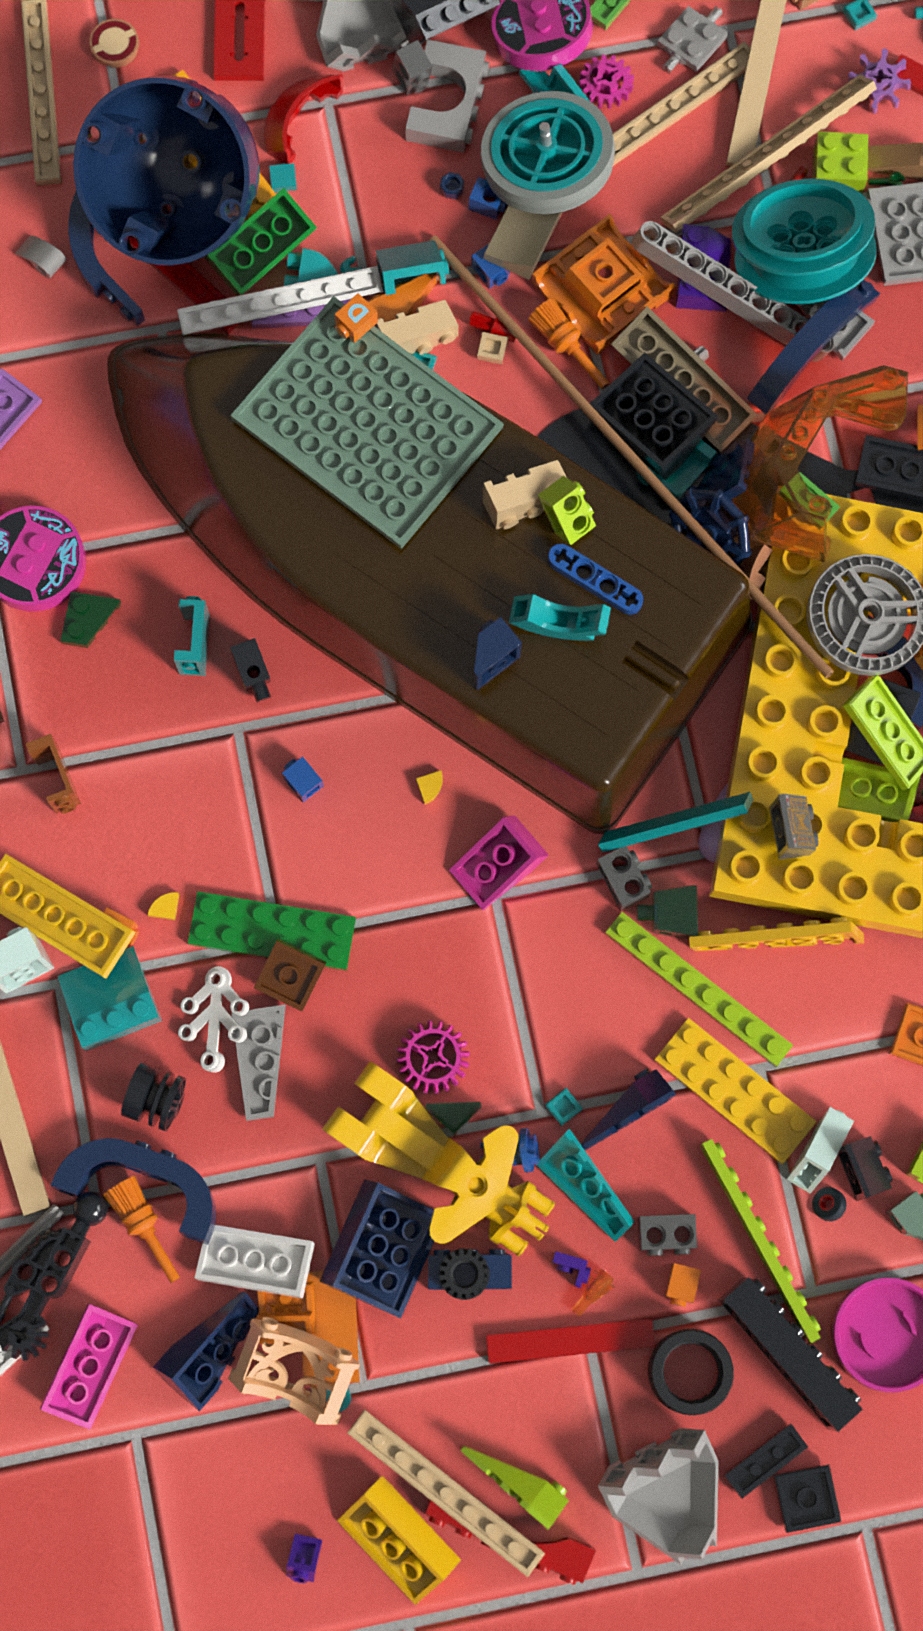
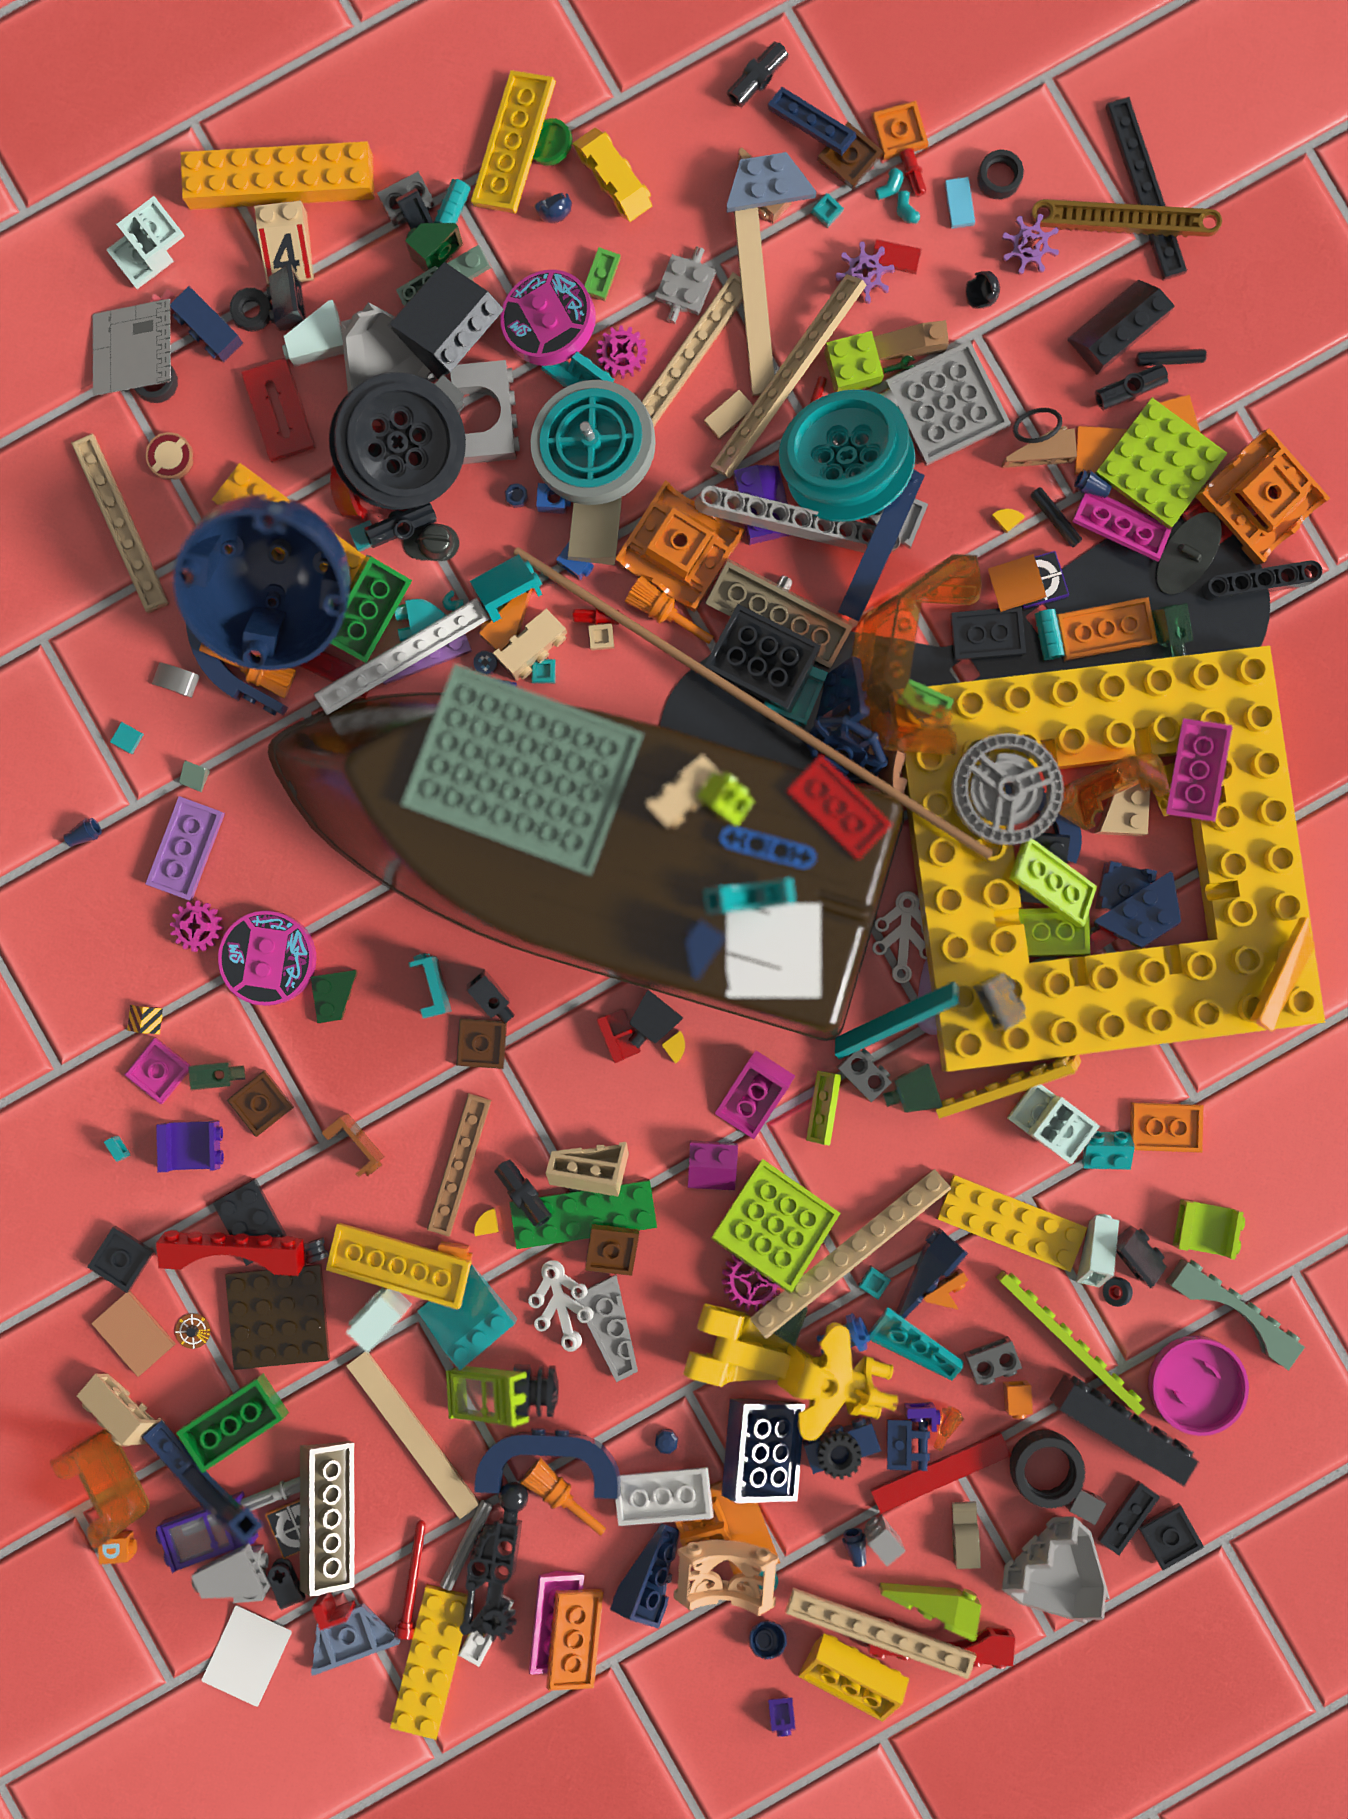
camera: 15 degrees left, 10 degrees up
blue brick [282,756,324,803] -> none
orange brick [335,293,378,343] -> none
lime plate [605,912,793,1067] -> none
none -> sand green slope [179,760,210,792]
none -> orange piece [199,643,296,699]
none -> black wheel [329,372,466,510]
none -> black piece [364,503,437,548]
none -> pearl dark grey piece [403,524,460,561]
none -> medium nougat tile [427,1093,492,1237]
none -> lime door [446,1366,529,1427]
none -> reddish brown tile [456,1018,507,1069]
none -> black piece [494,1159,552,1228]
none -> tan wedge [546,1142,629,1197]
none -> orange tile [546,1589,603,1691]
none -> red panel [597,1009,641,1063]
none -> black torso [628,990,683,1049]
none -> dark blue tile [655,1429,678,1454]
none -> magenta slope [688,1140,738,1190]
none -> tan tile [704,390,753,440]
none -> lime plate [710,1159,840,1294]
none -> white sticker [727,904,821,998]
none -> dark blue hair [749,1621,787,1660]
none -> tan plate [750,1169,951,1339]
none -> red tile [785,755,893,861]
none -> lime plate [806,1071,841,1145]
none -> dark blue cone [842,1528,867,1567]
none -> light grey brick [863,1514,905,1566]
none -> white plant [872,892,927,983]
none -> dark blue plate [887,1419,930,1471]
none -> orange slope [922,1269,968,1309]
none -> dark tan piece [952,1501,981,1569]
none -> light aqua bracket [1007,1085,1100,1165]
none -> dark grey panel [1065,1490,1106,1525]
none -> teal bracket [1082,1131,1135,1170]

